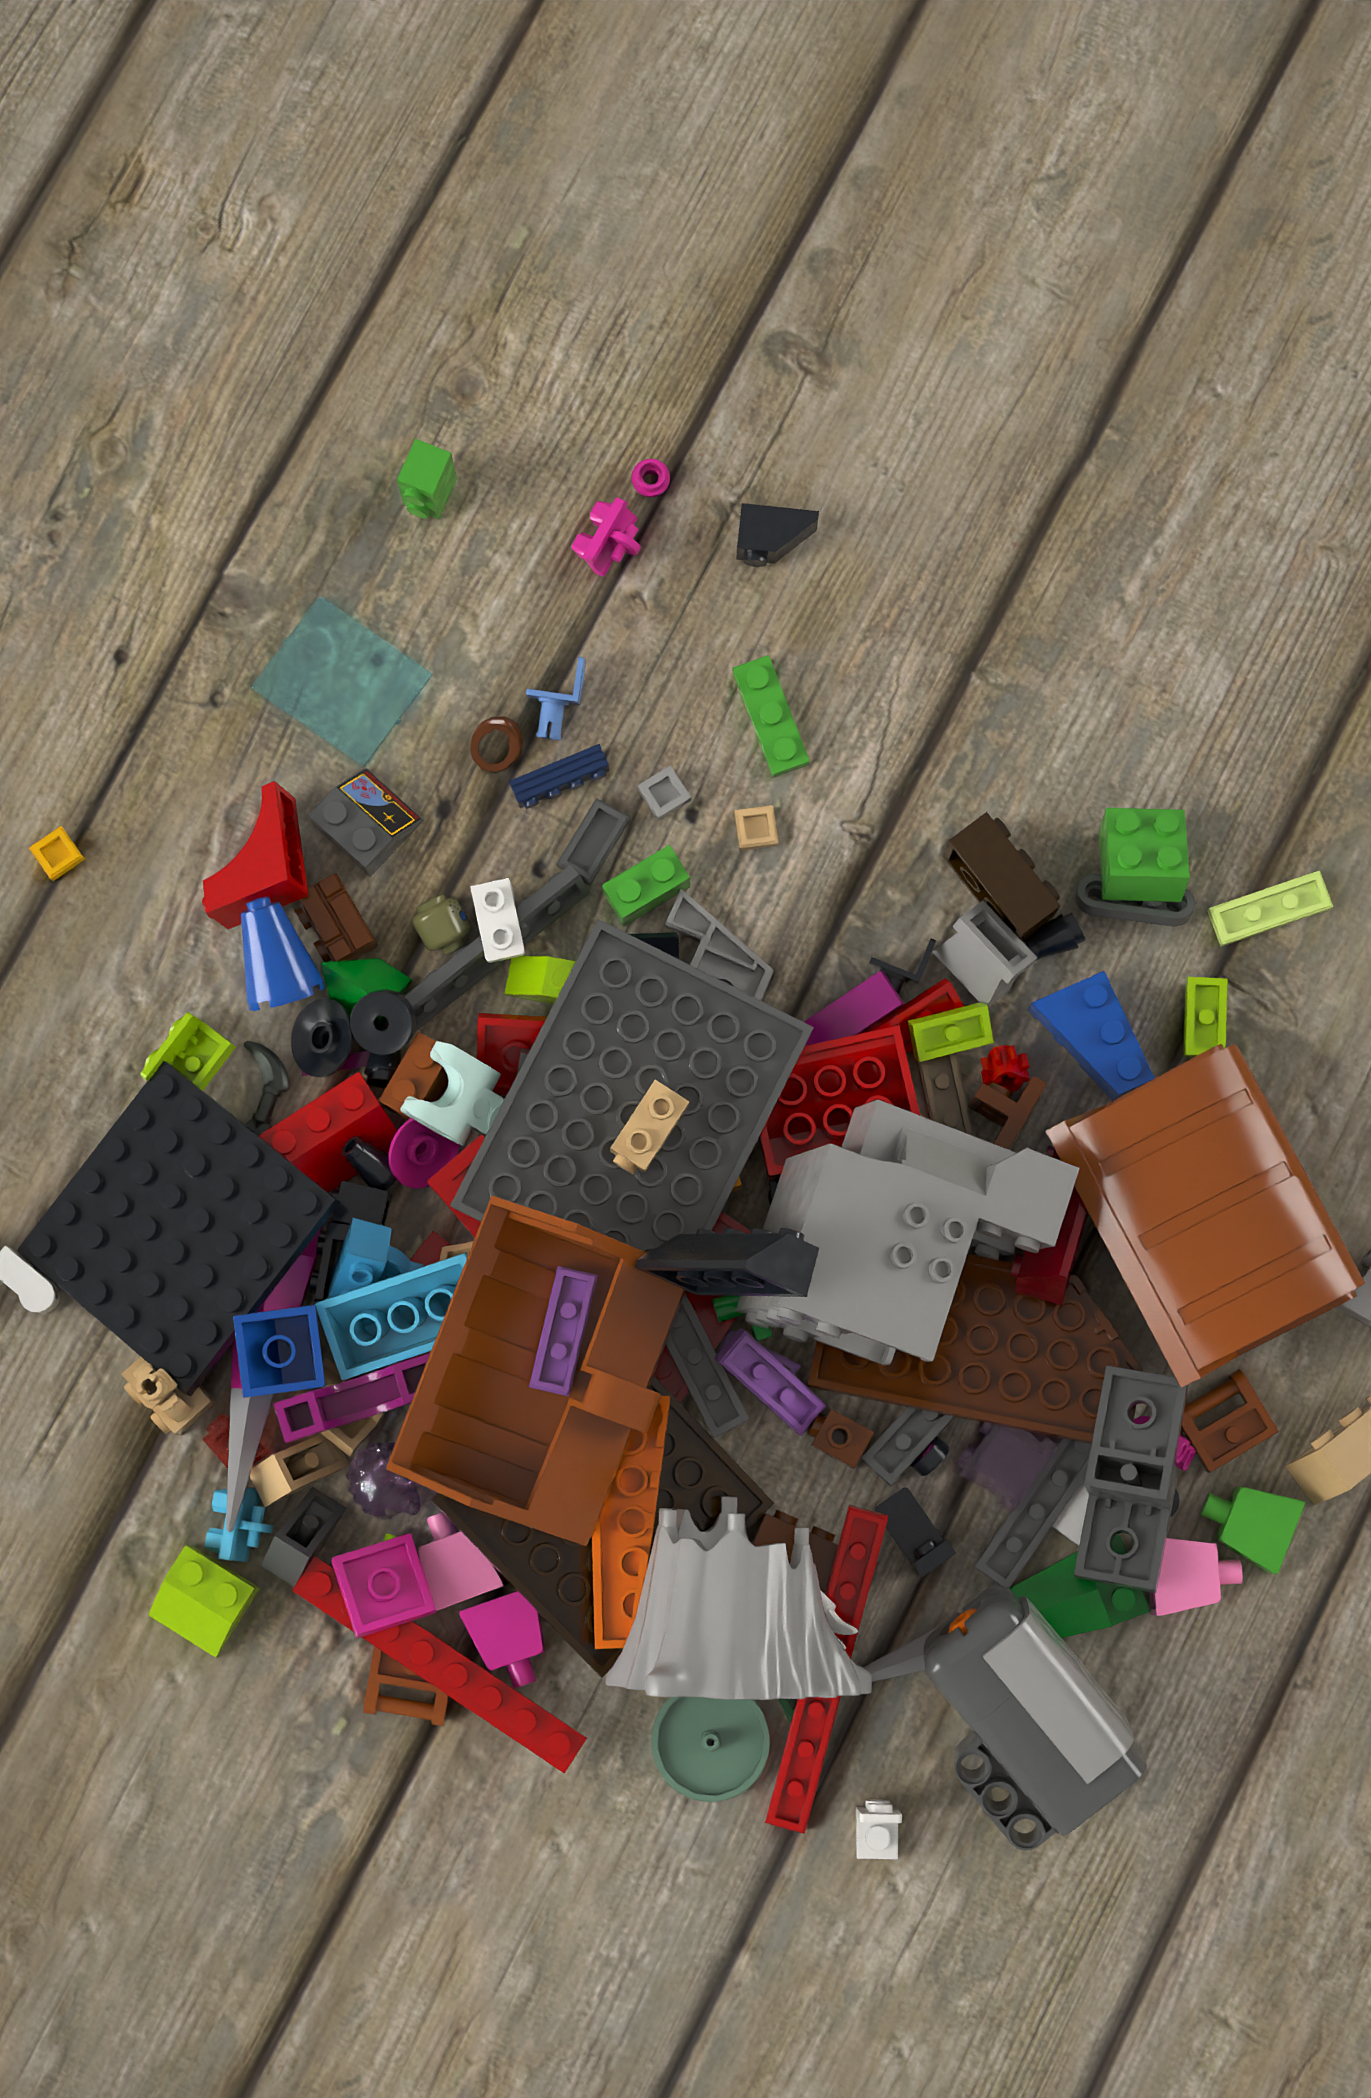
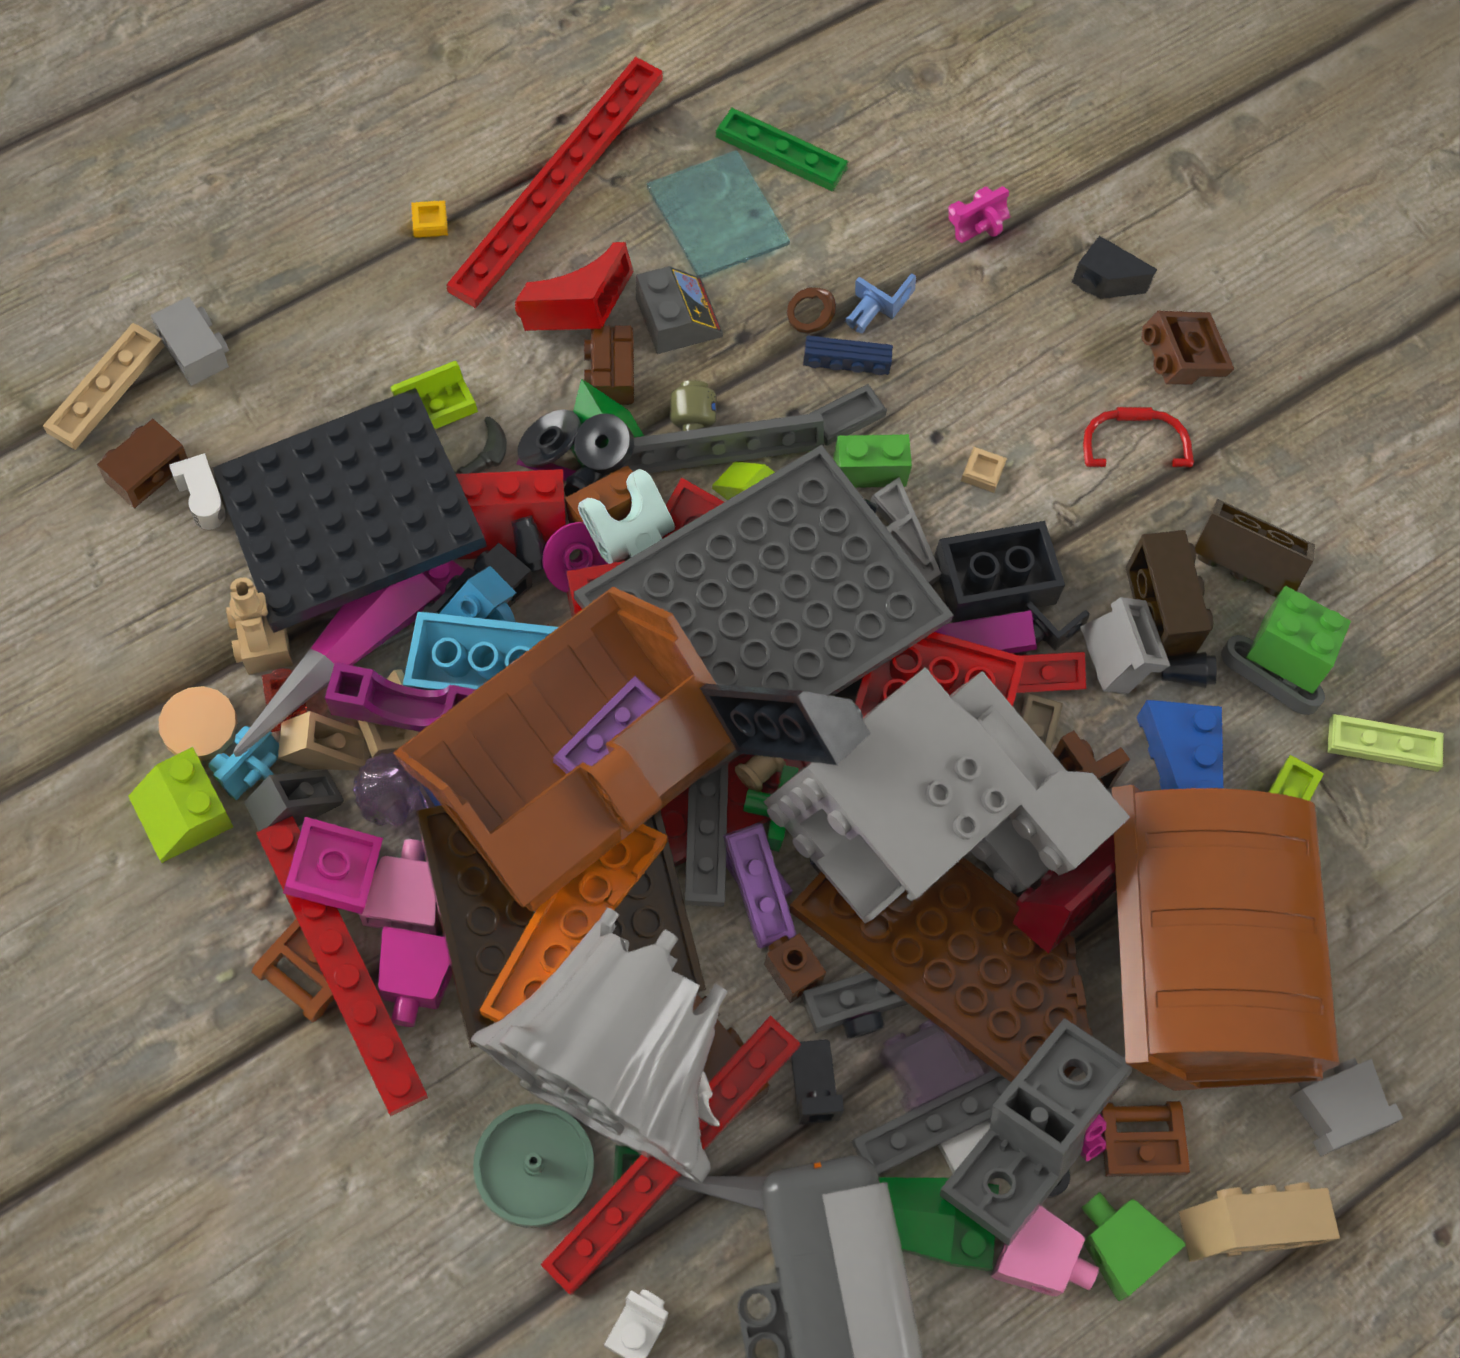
camera: 20 degrees right, 15 degrees down
blue slope [233,1305,325,1398] -> none
blue cone [241,896,325,1011] -> none
bright green brick [397,438,457,519] -> none
white bracket [470,878,525,963] -> none
tan brick [610,1080,689,1174] -> none
dark pink plate [631,459,670,497] -> none
light grey plate [637,765,691,821] -> none
bright green plate [732,655,810,778] -> none
lime plate [908,1002,994,1062] -> none
red gear [981,1045,1030,1093] -> none
none -> light nougat tile [159,686,238,761]
none -> red plate [446,56,663,308]
none -> green tile [716,107,849,192]
none -> black brick [934,521,1065,623]
none -> red piece [1083,407,1194,467]
none -> reddish brown plate [1142,311,1235,384]
none -> dark brown slope [1194,499,1315,597]

